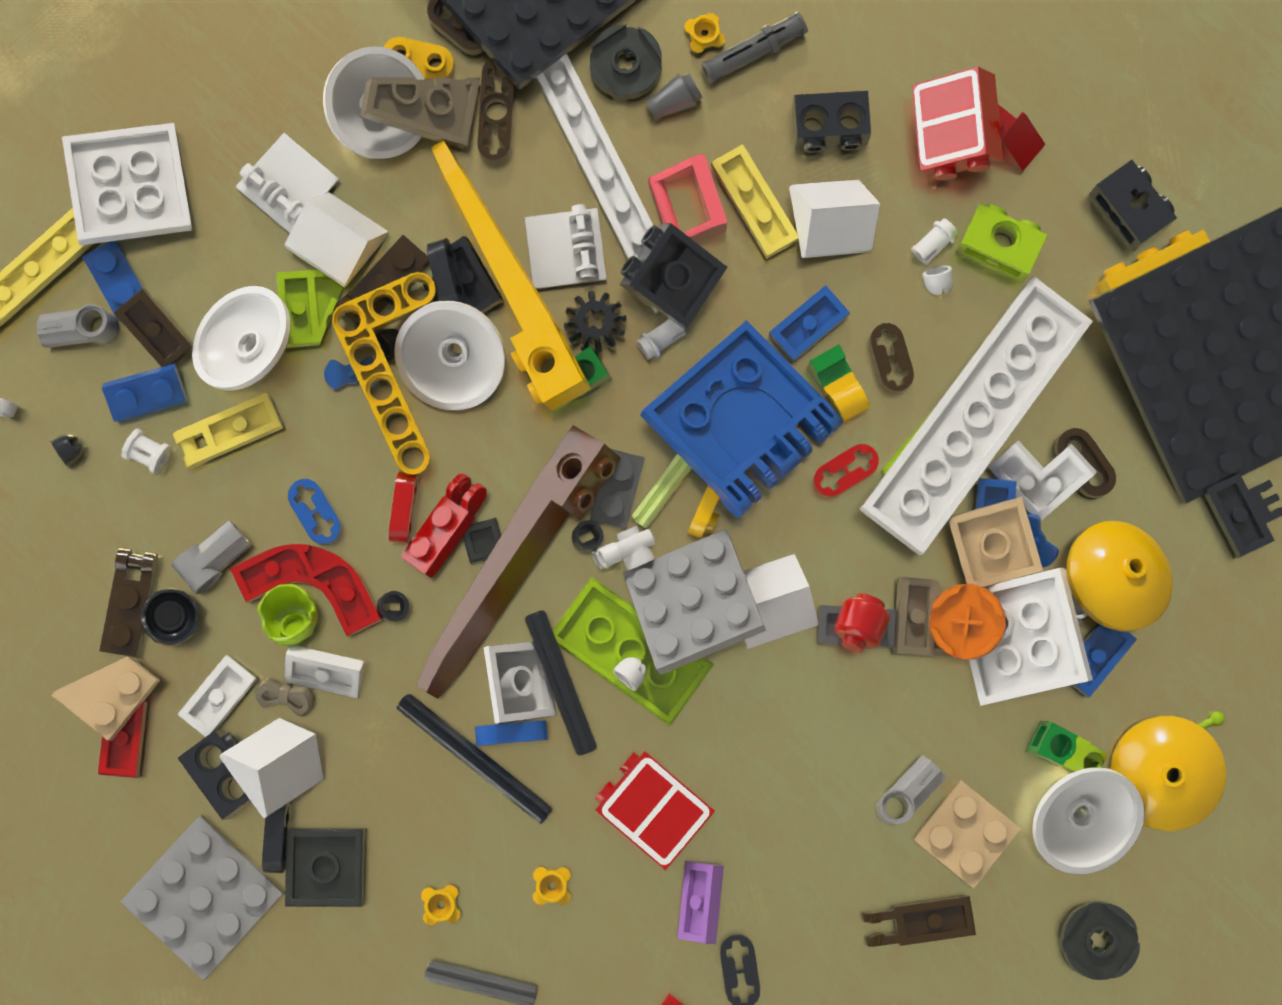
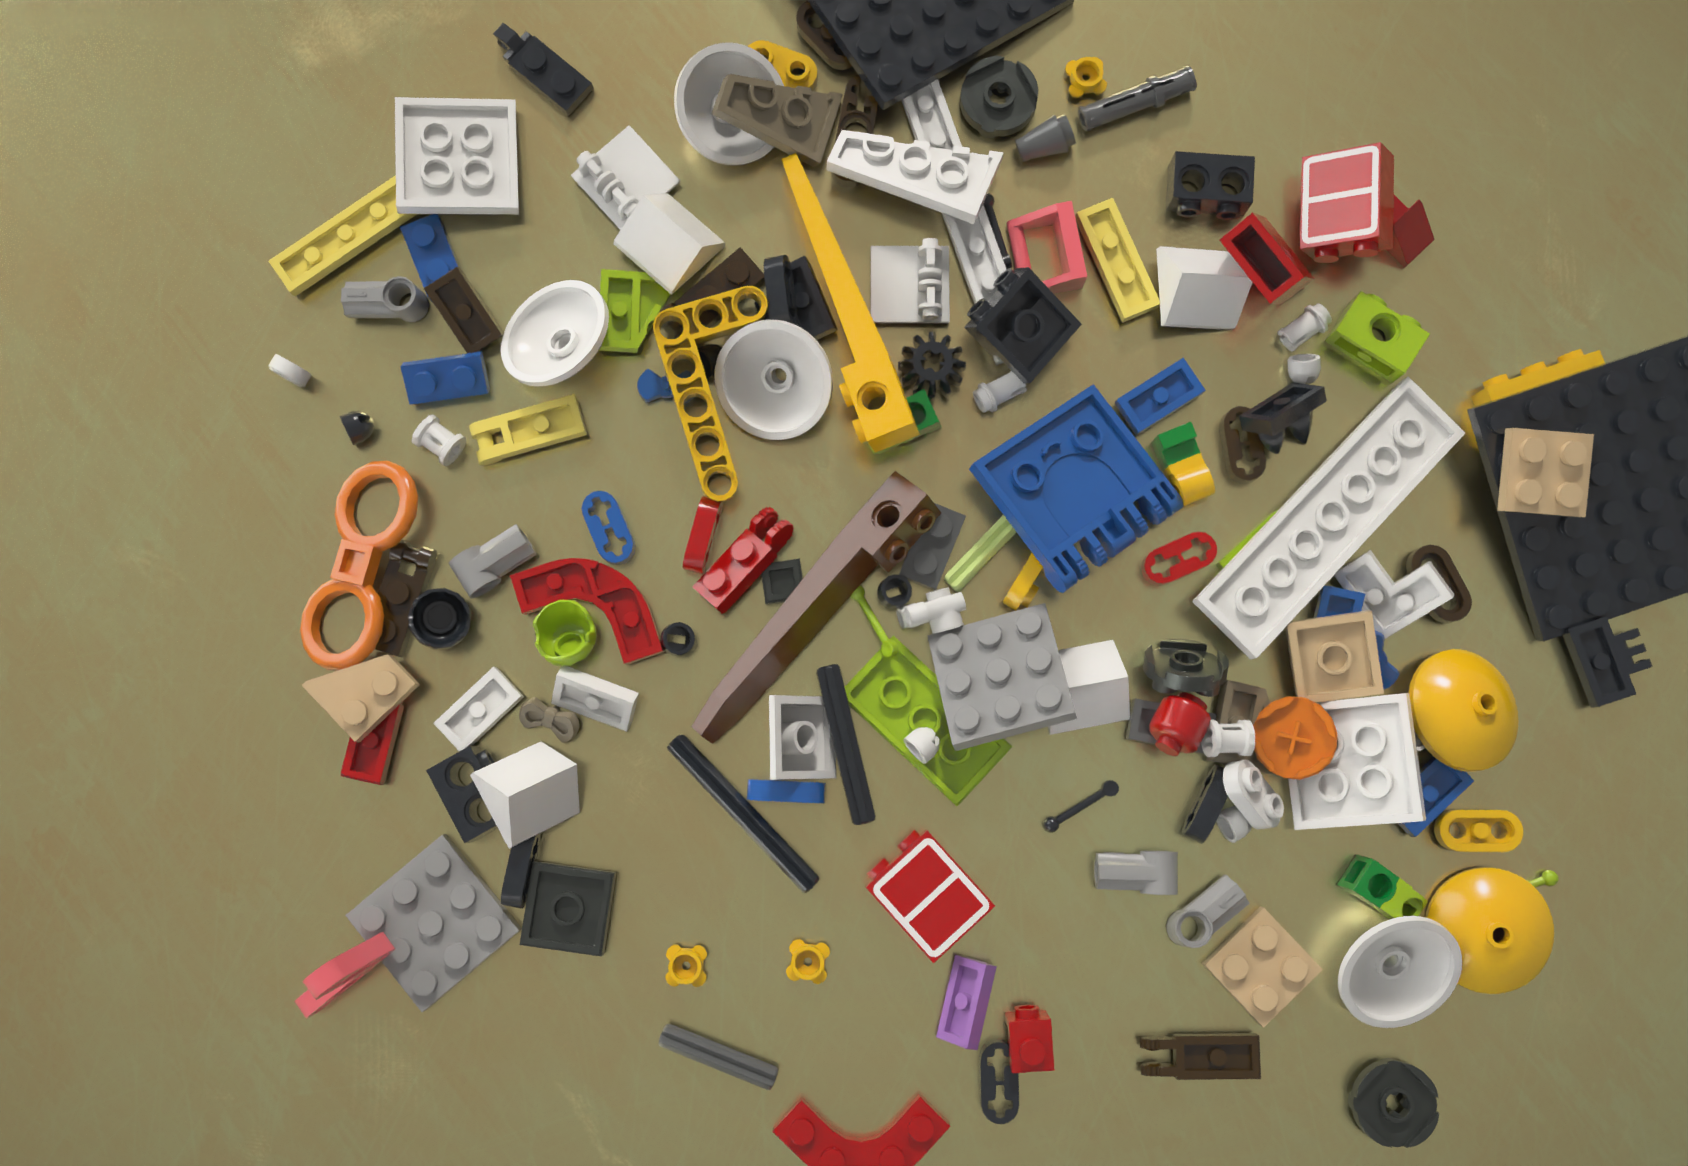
camera: 10 degrees right, 0 degrees up
black brick [1089,160,1177,252] -> none
none -> coral beam [294,932,395,1019]
none -> orange bar [300,461,419,670]
none -> black hinge [493,23,594,117]
none -> white wing [827,130,1003,224]
none -> lime hinge [850,585,898,657]
none -> black hinge [983,193,1012,269]
none -> red bracket [1005,1004,1055,1073]
none -> black hinge [1043,780,1119,833]
none -> light grey piece [1094,851,1178,895]
none -> pearl dark grey plate [1143,639,1229,697]
none -> black beam [1182,764,1228,844]
none -> white bush [1201,719,1255,757]
none -> white hinge [1216,806,1252,843]
none -> red brick [1219,212,1315,304]
none -> white plate [1223,760,1284,830]
none -> black tile [1239,382,1327,454]
none -> yellow plate [1434,809,1523,852]
none -> tan plate [1497,428,1594,517]

